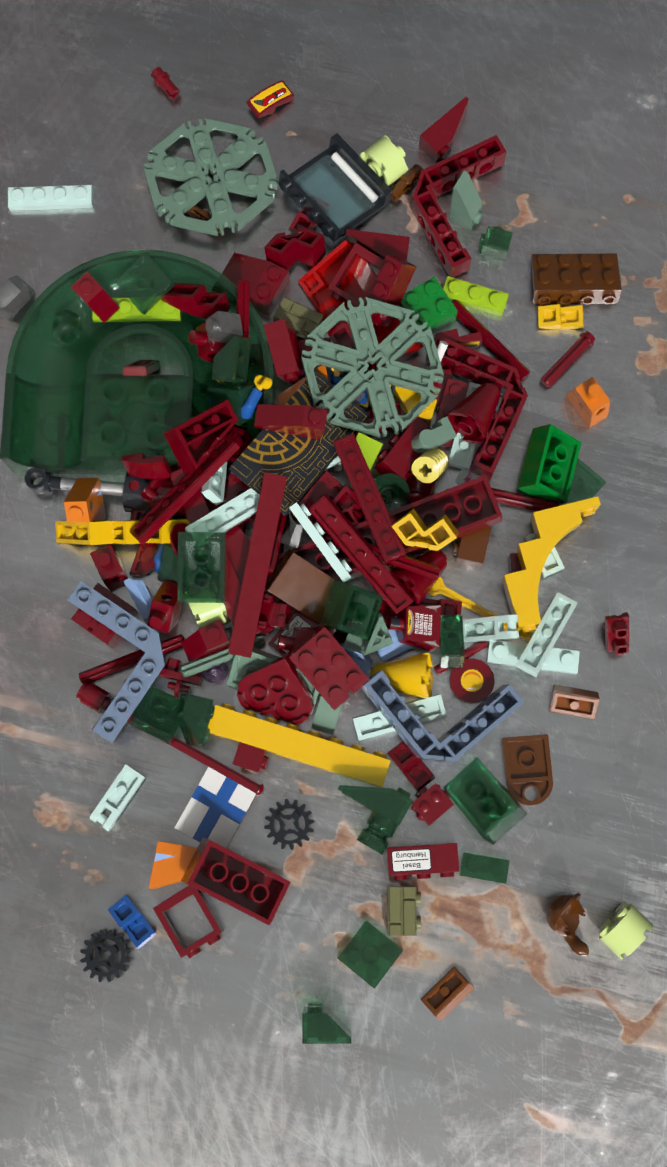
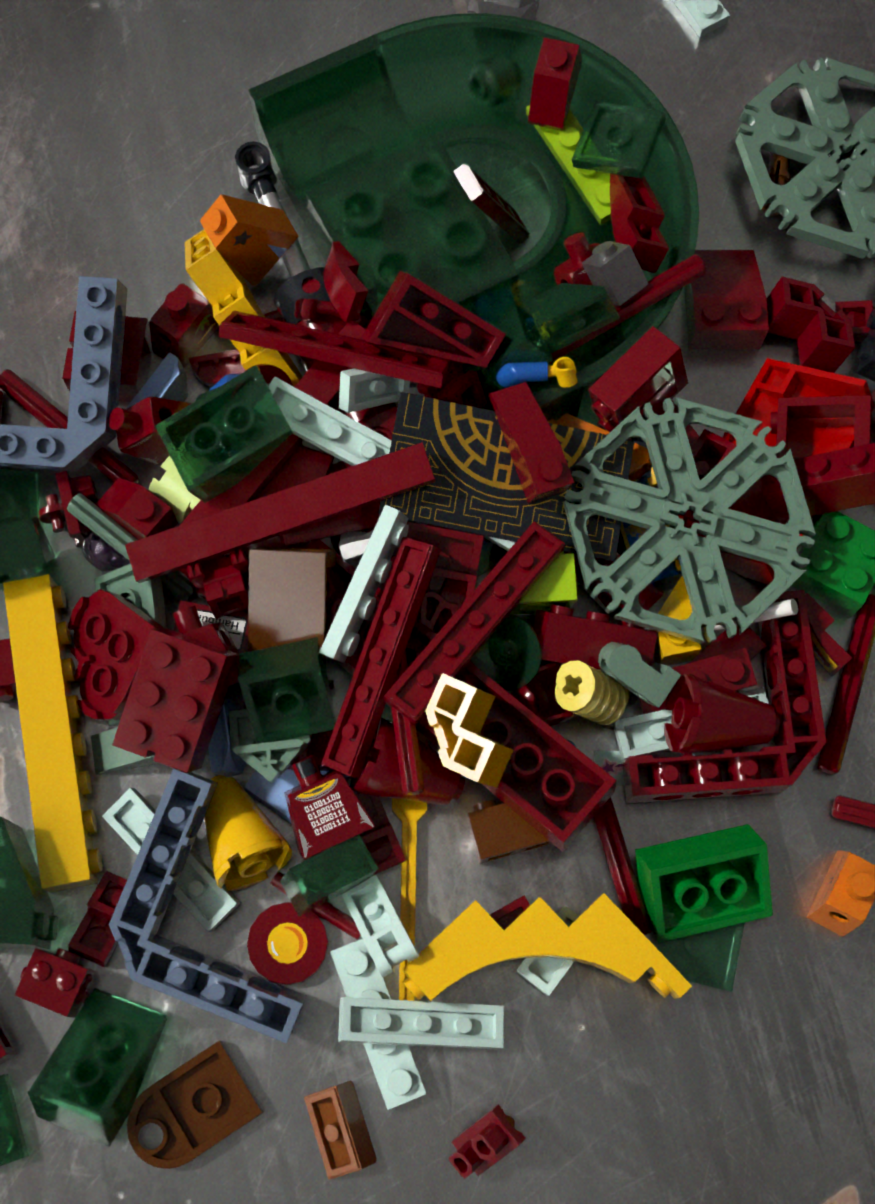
camera: 55 degrees right, 5 degrees down
olive brick [273,297,323,340] -> none

